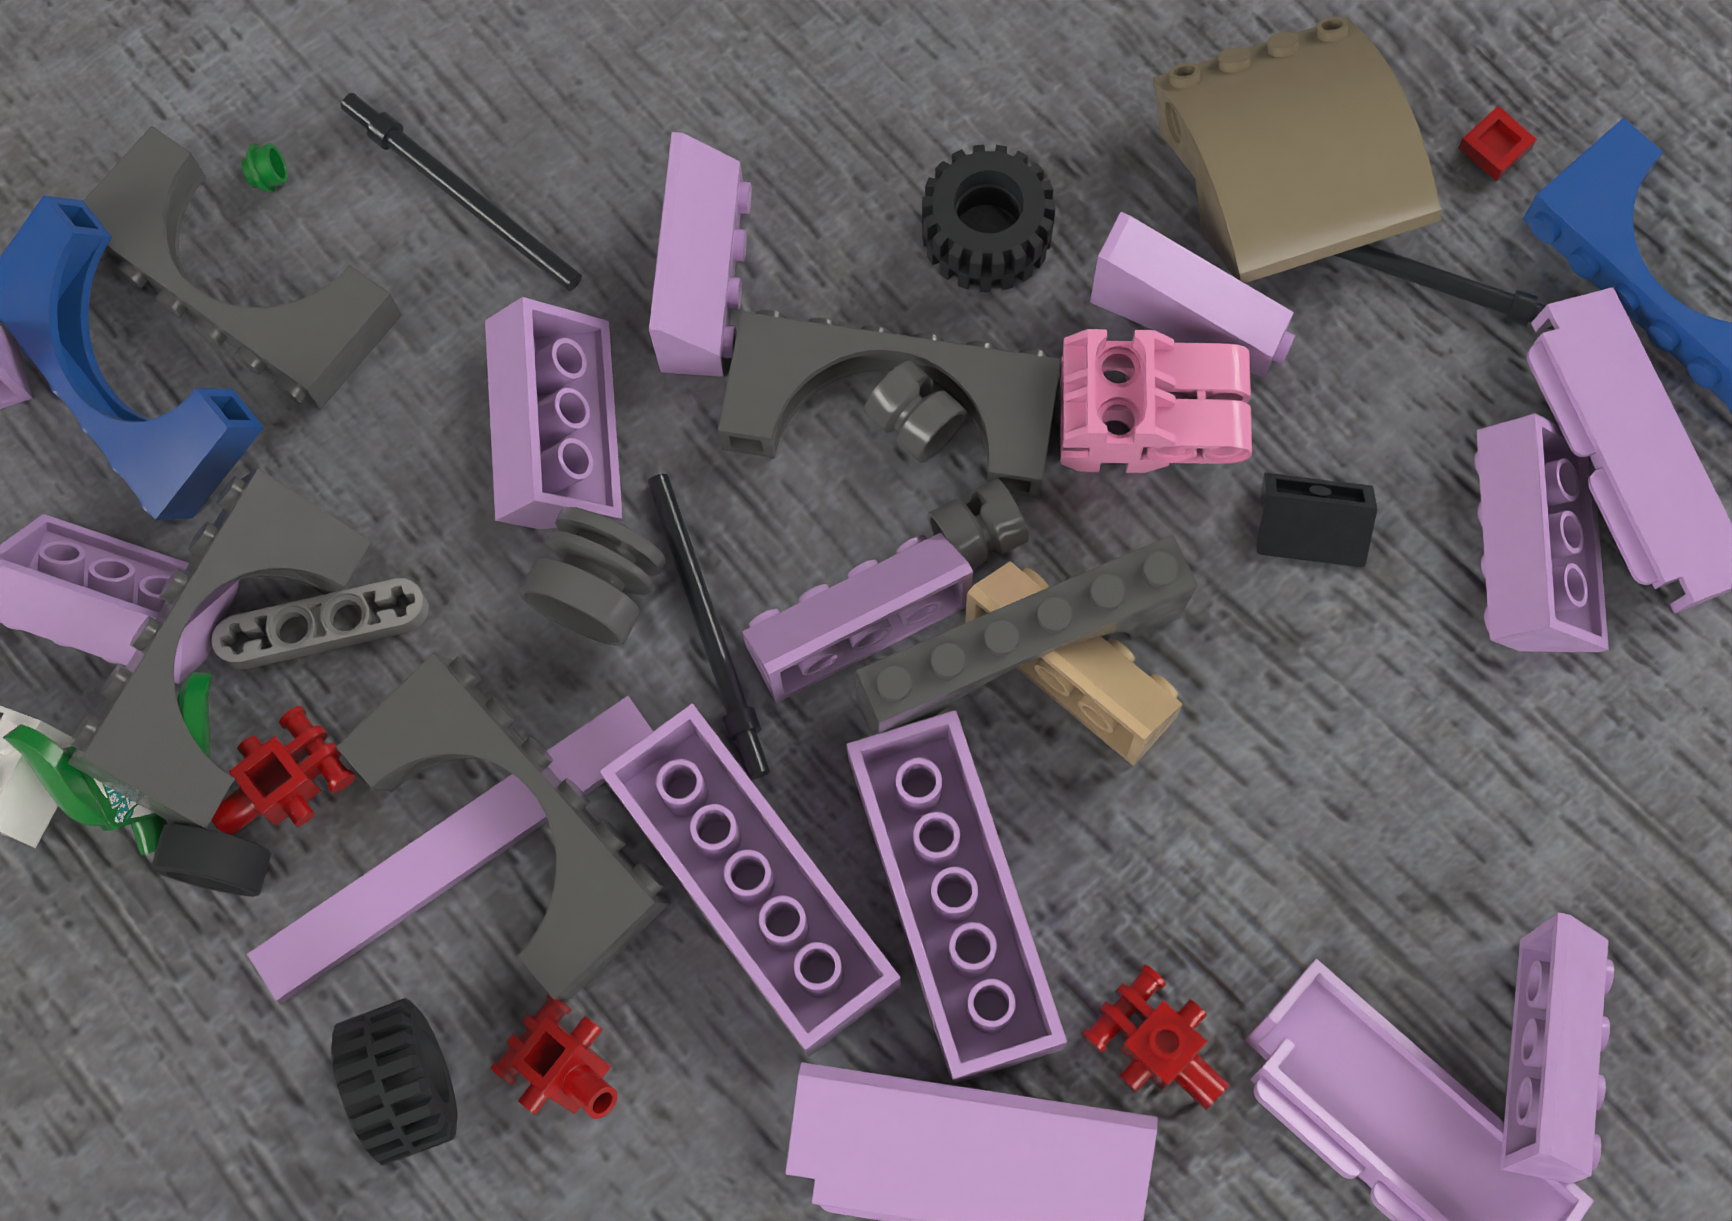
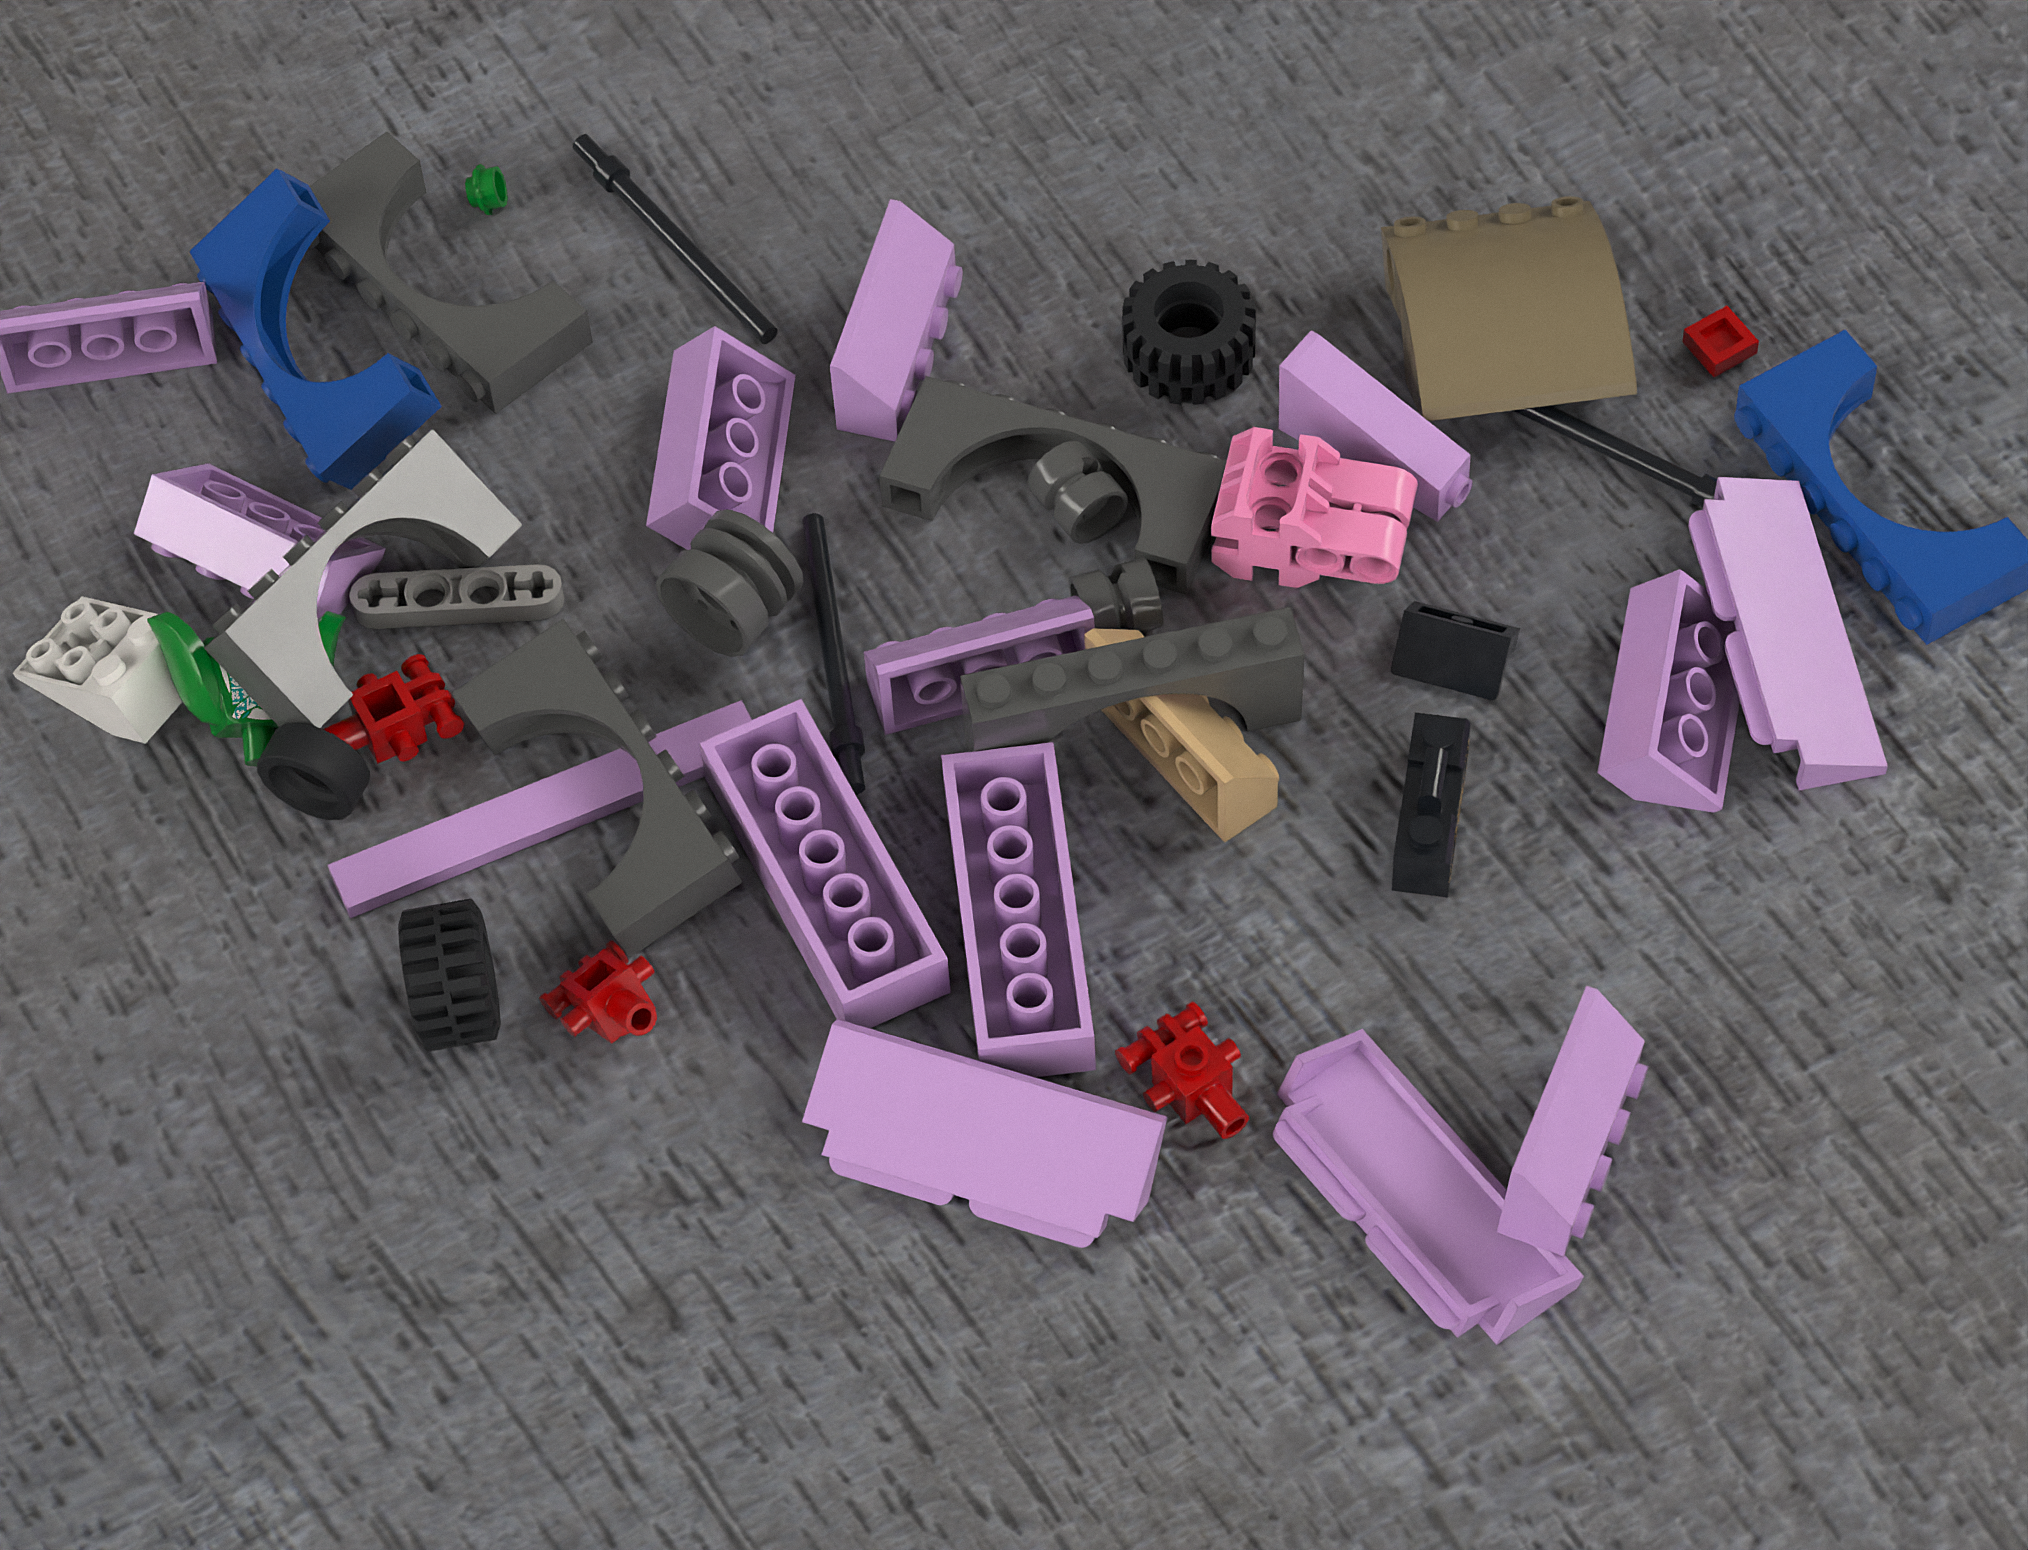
camera: 10 degrees right, 15 degrees down
none -> black piece [1392,712,1471,898]

